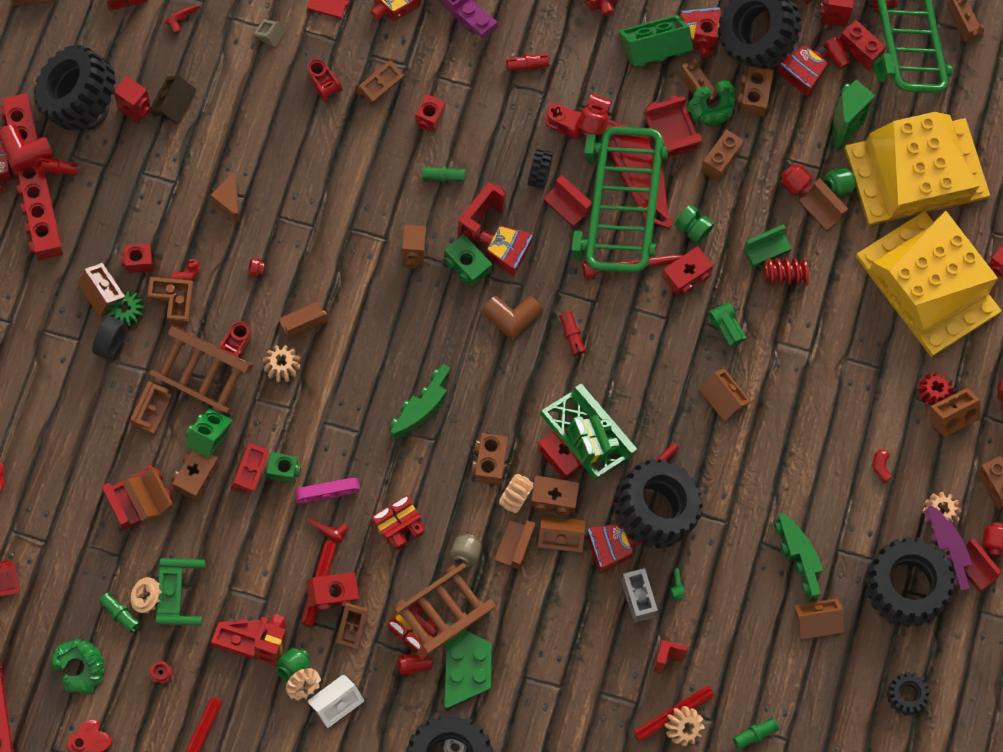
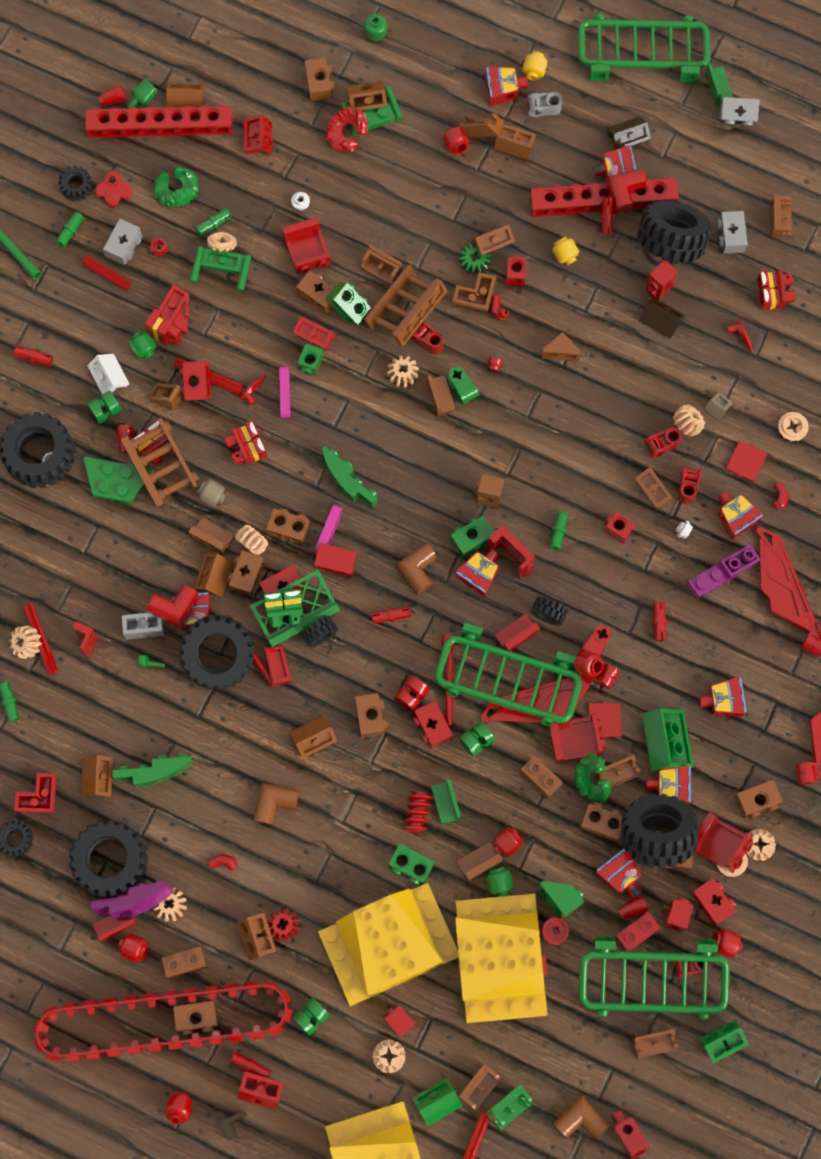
camera: 105 degrees right, 5 degrees up
black tyre [92,316,127,361] -> none
dark orange panel [123,467,173,521] -> none
light nougat gear [286,668,321,701] -> none
red brick [693,11,720,47] -> none
green piece [708,302,746,348] -> none
none -> red brick [14,773,57,813]
none -> green wheel [87,390,122,424]
none -> light grey brick [103,219,142,265]
none -> red brick [146,585,199,629]
none -> dark orange brick [253,782,300,825]
none -> red tile [263,645,291,686]
none -> white plate [291,192,310,210]
none -> black tyre [300,616,338,648]
none -> dark pink beam [314,504,344,555]
none -> red panel [314,543,357,577]
none -> dark orange brick [355,693,388,738]
none -> green brick [388,843,435,886]
none -> red wheel [394,675,430,712]
none -> green piece [448,367,479,405]
none -> red wheel [541,917,569,946]
none -> yellow head [552,237,579,265]
none -> red piece [588,701,622,739]
none -> light nougat gear [673,404,705,437]
none -> white plate [676,520,693,539]
none -> red piece [678,465,703,504]
none -> light grey brick [717,211,748,254]

